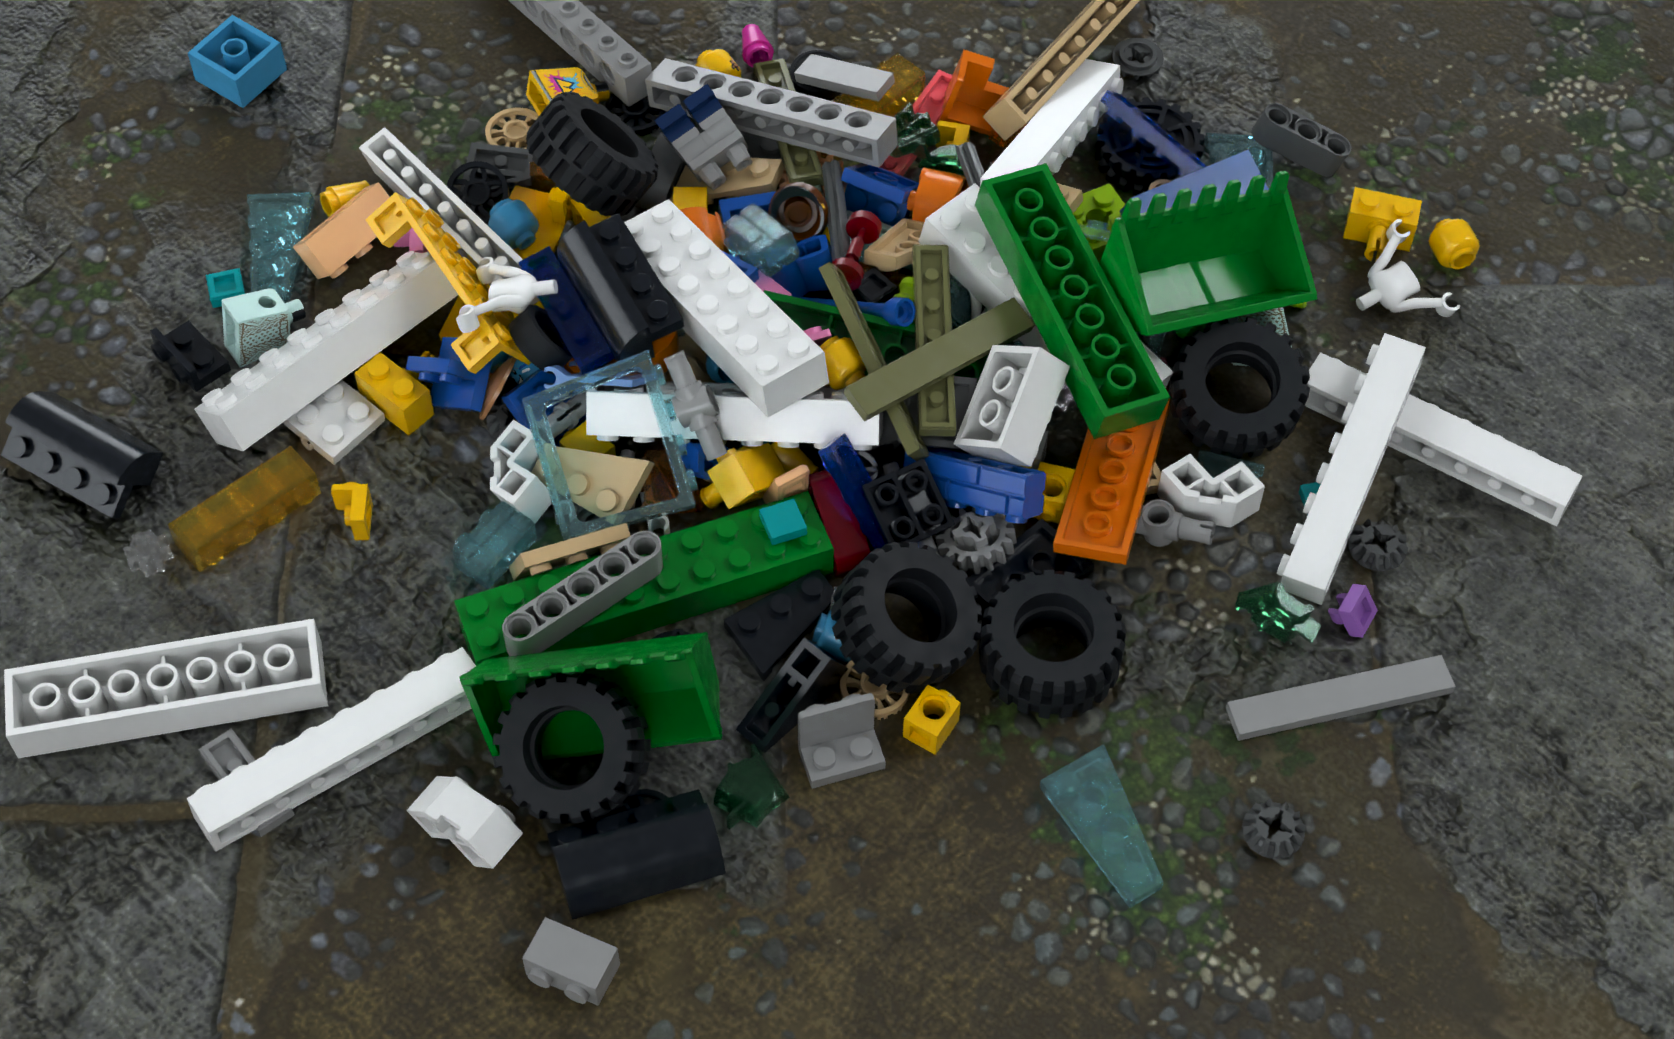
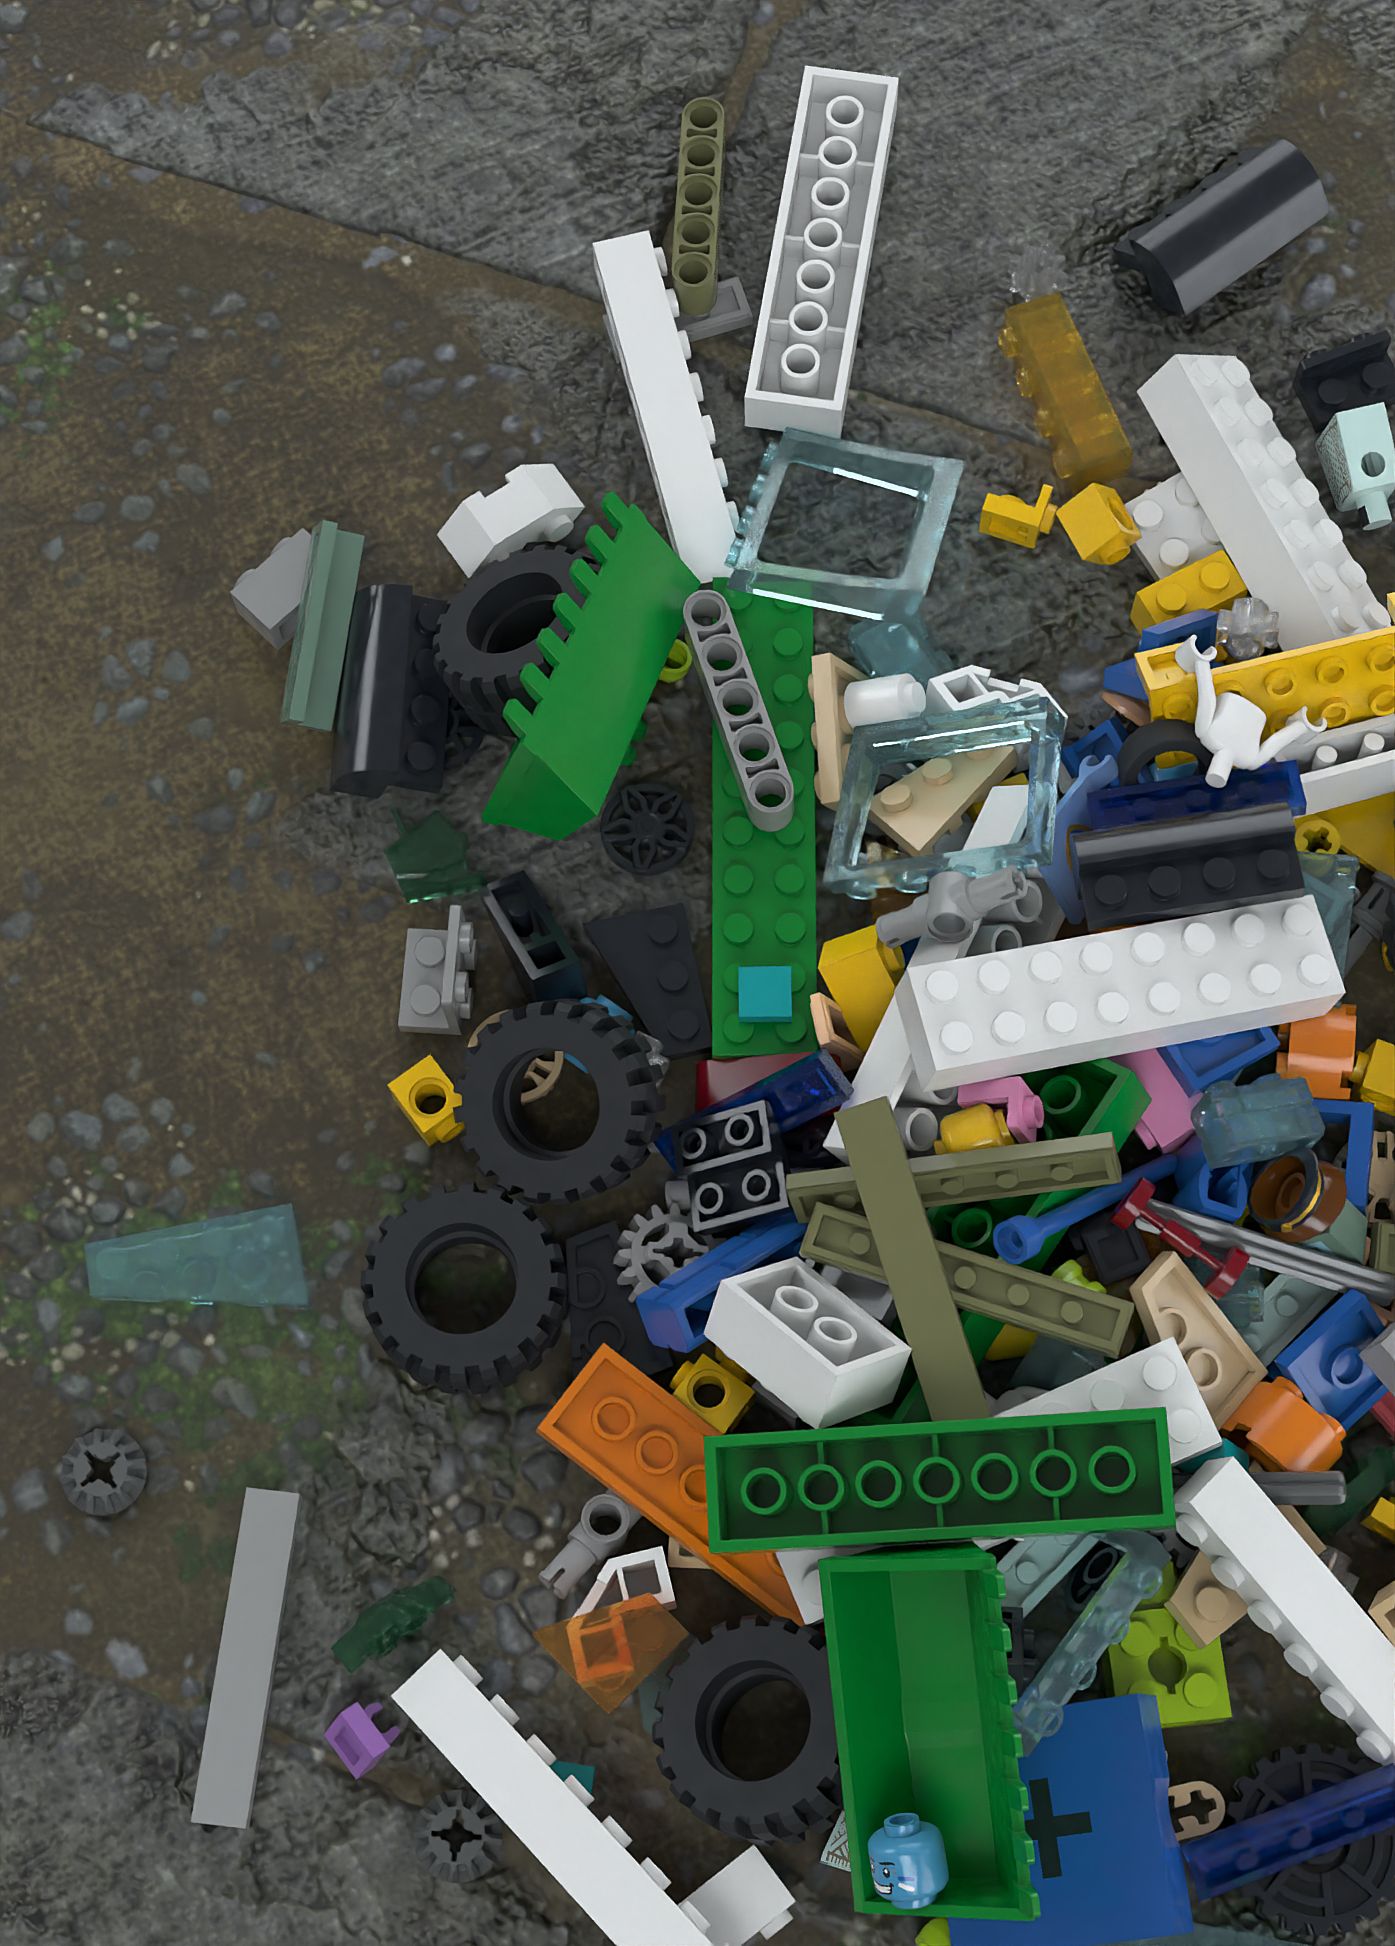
camera: 115 degrees right, 15 degrees up
none -> sand green fence [279,520,365,732]
none -> clear orange wing [533,1592,689,1716]
none -> olive beam [671,97,726,316]
none -> clear light blue windscreen [724,427,965,626]
none -> white brick [844,673,926,732]
none -> dark azure head [867,1813,949,1909]
none -> yellow brick [1055,483,1143,566]
none -> clear gear [1216,597,1279,660]

